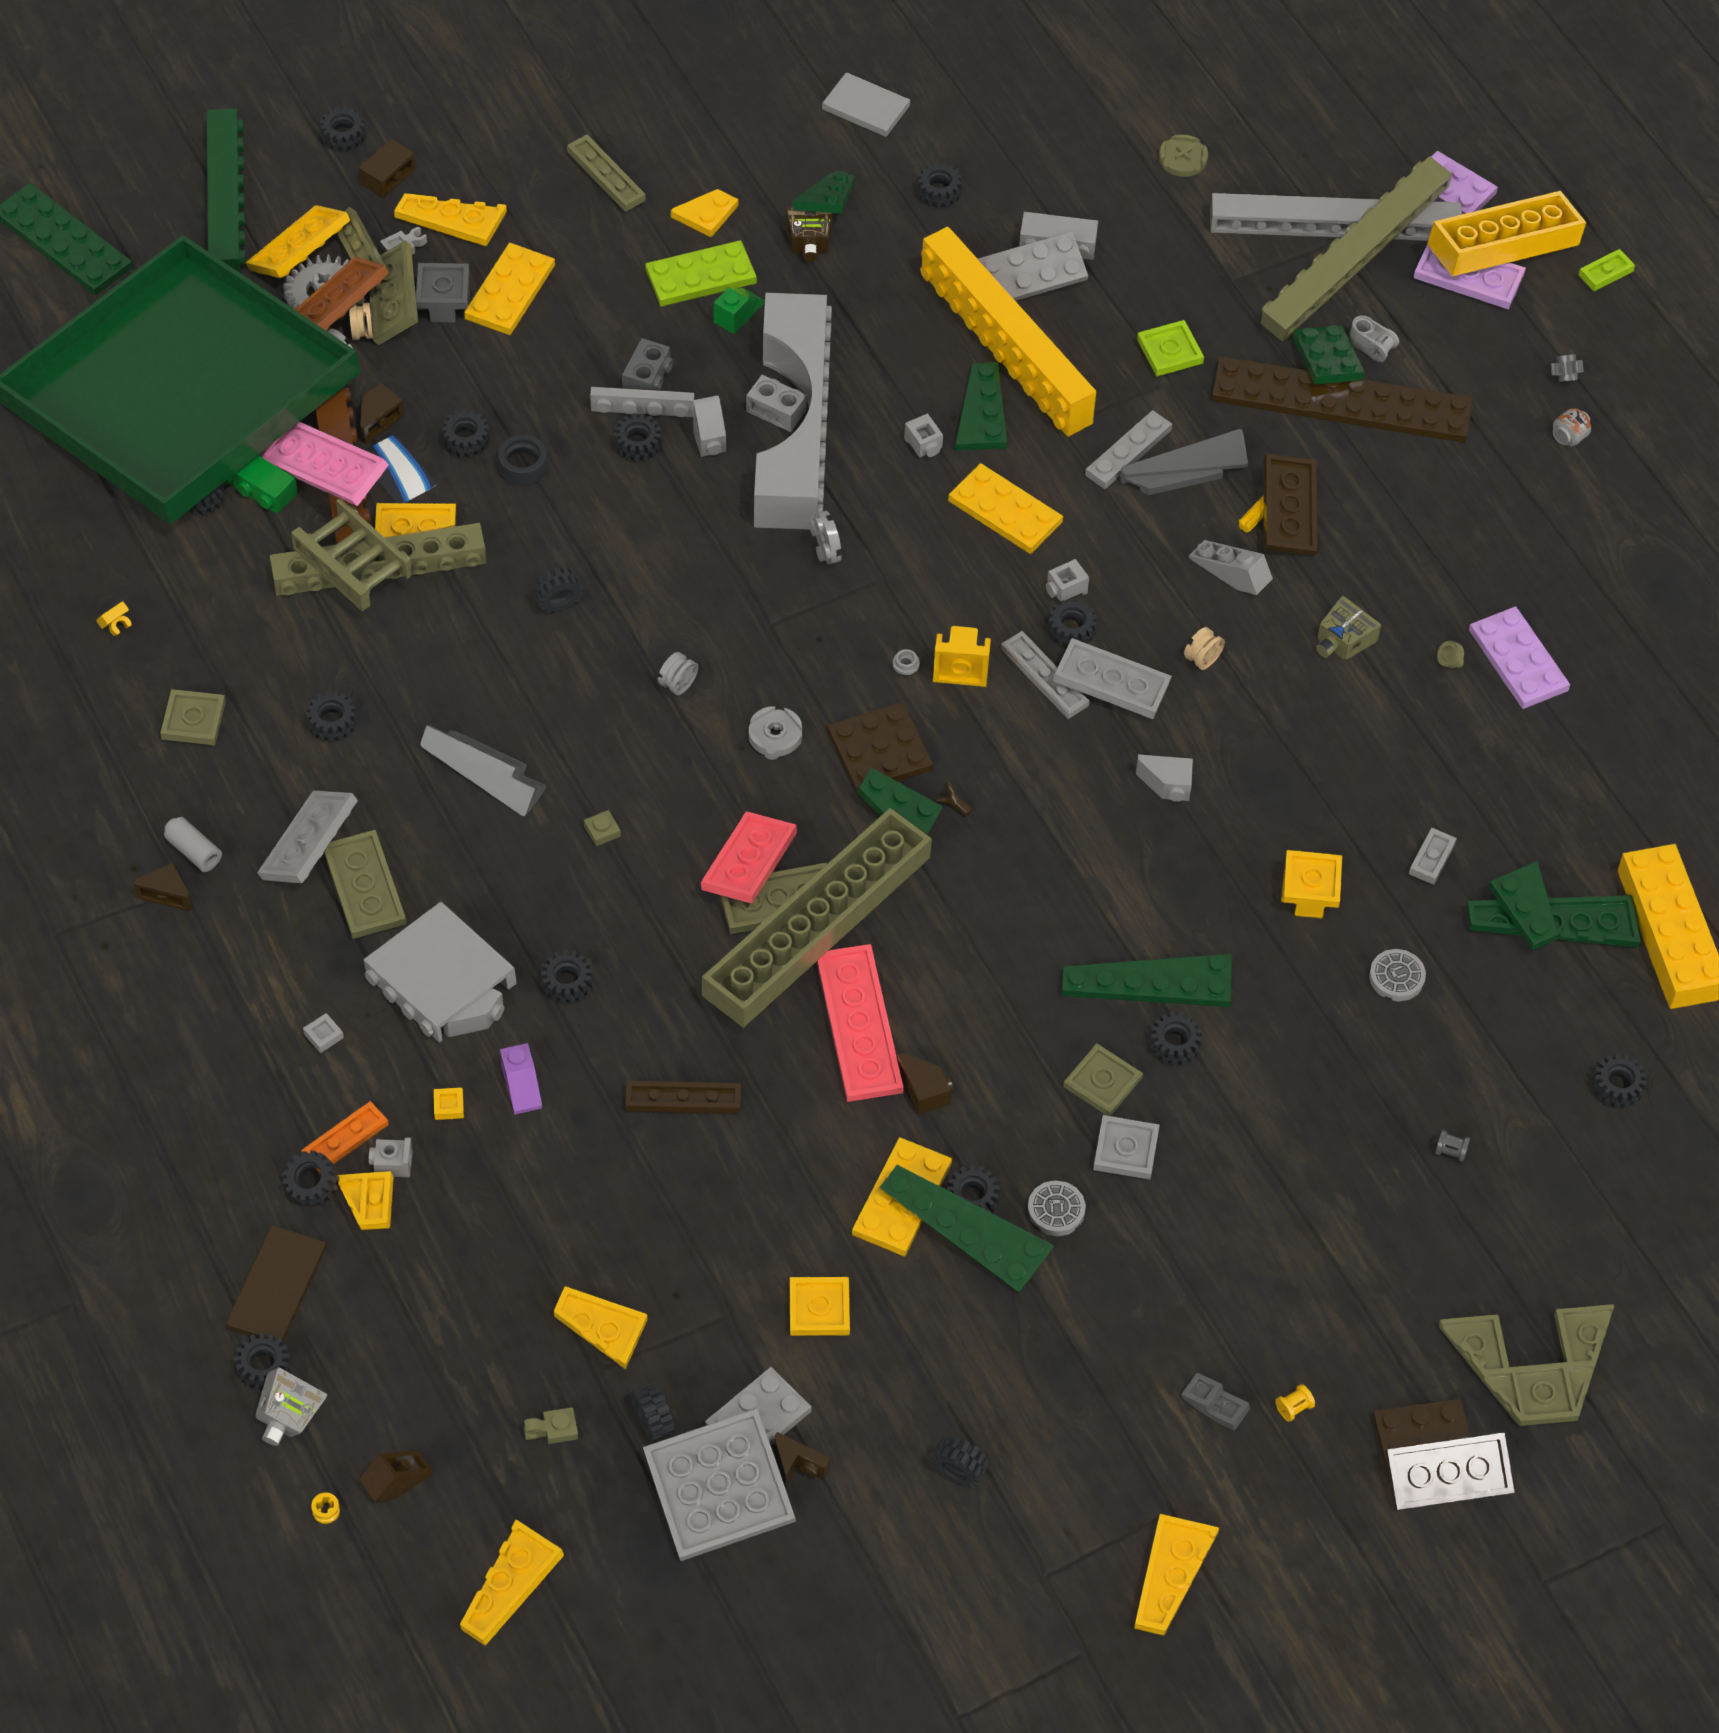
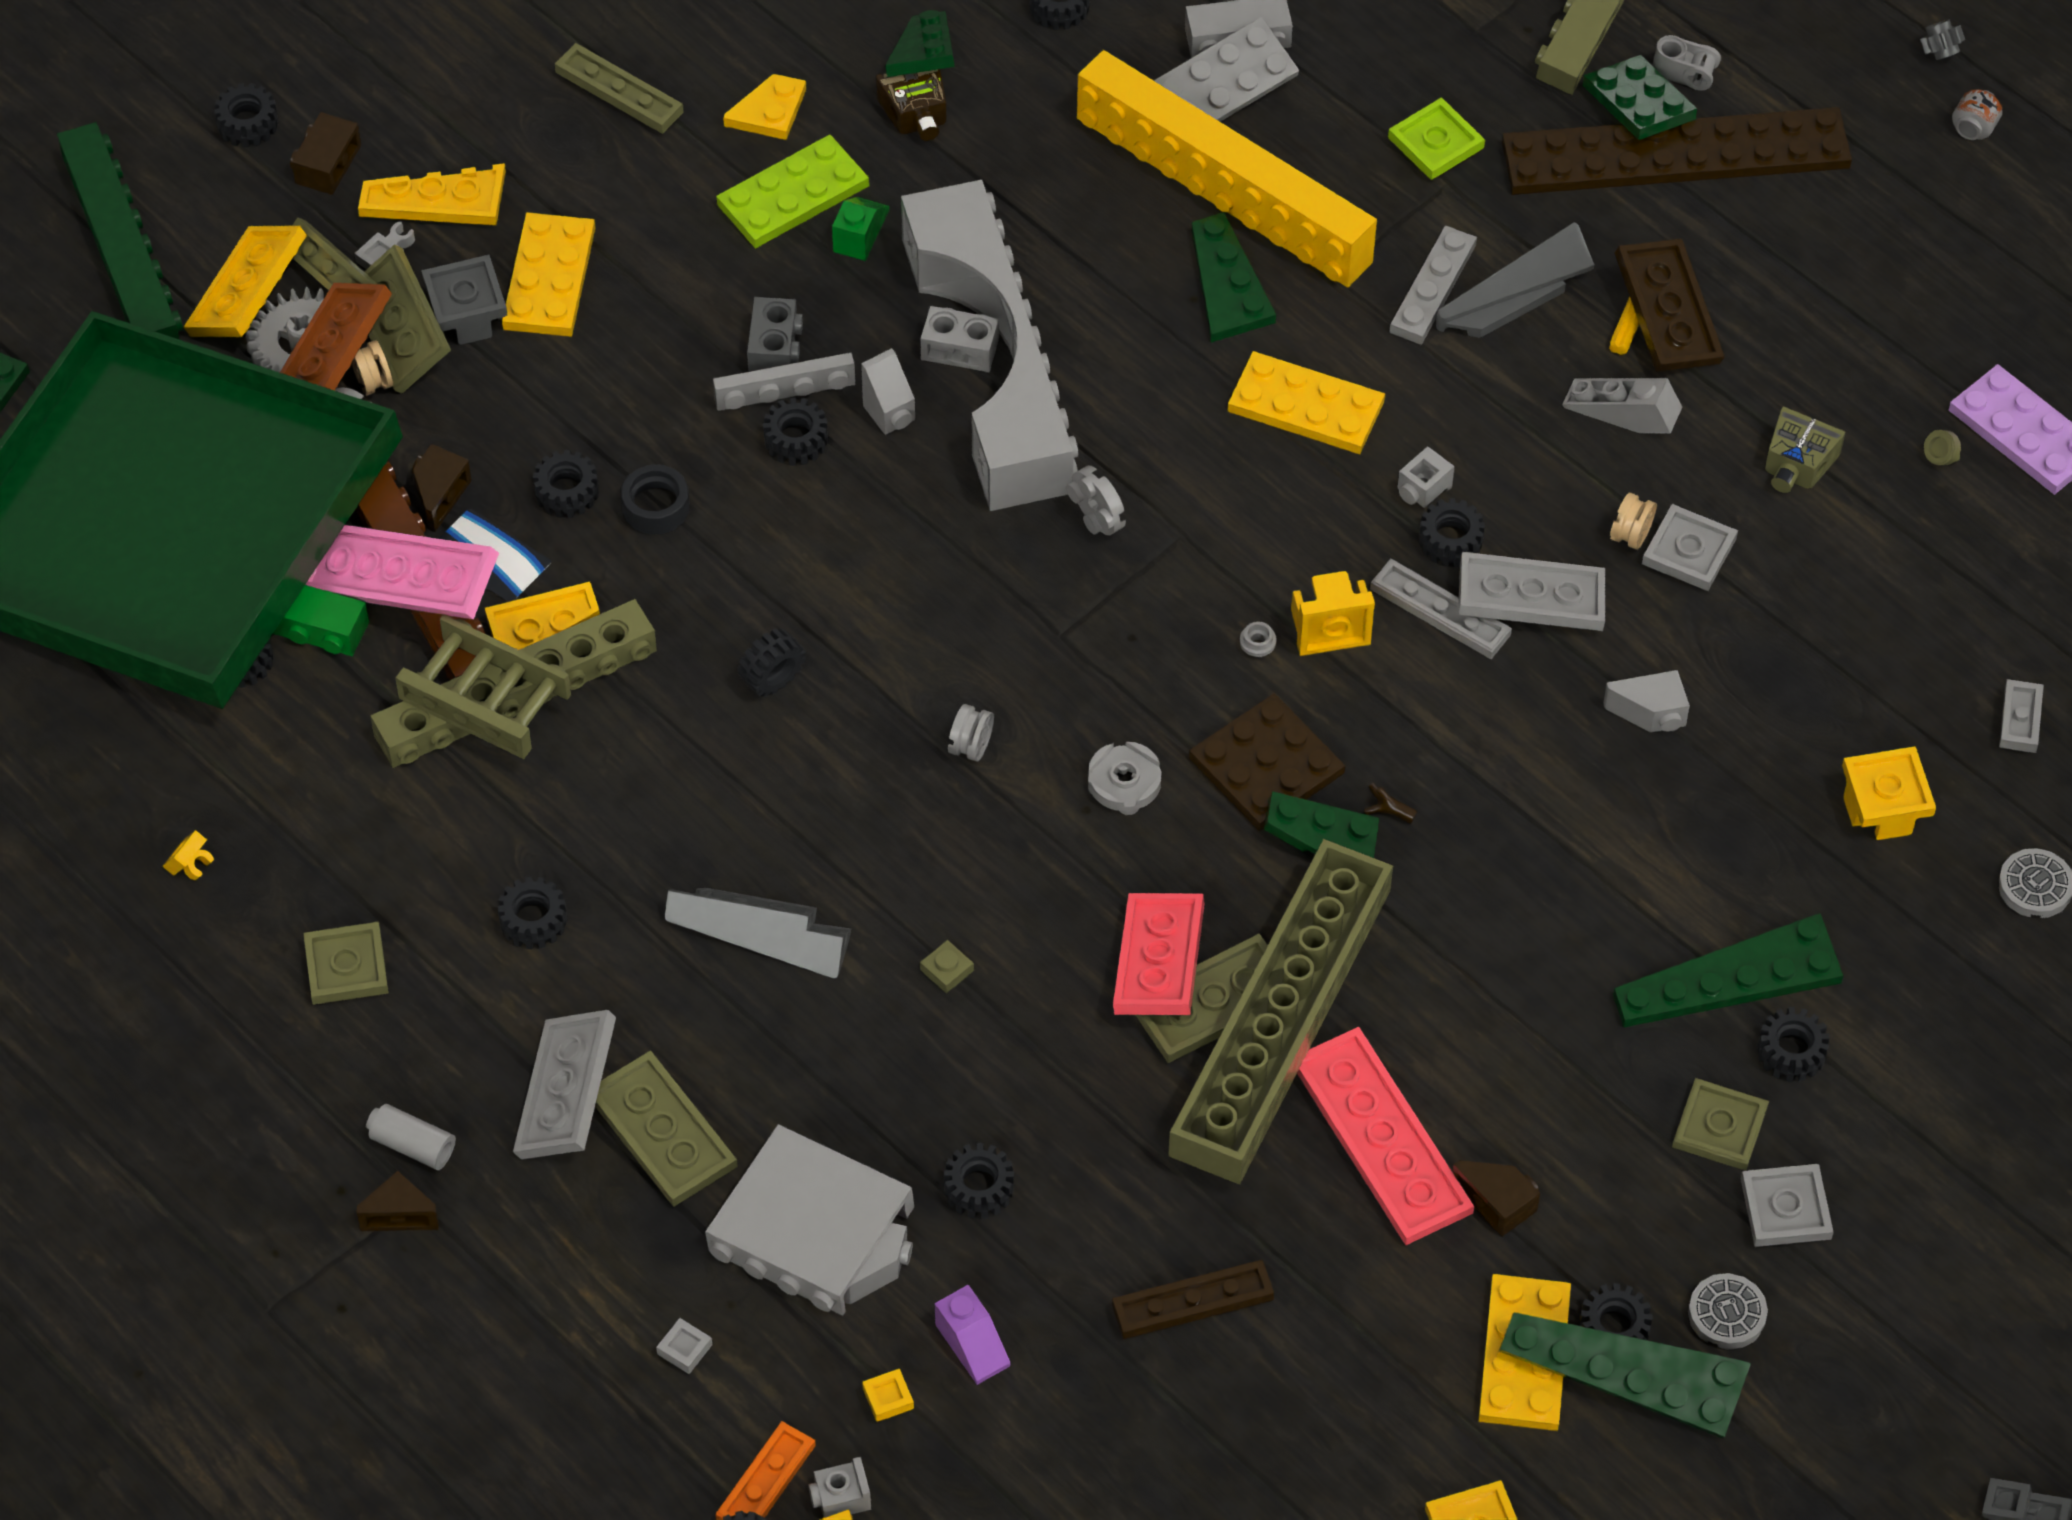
camera: 15 degrees left, 0 degrees up
light grey brick [904,414,943,457] -> none
none -> light grey plate [1642,504,1738,591]

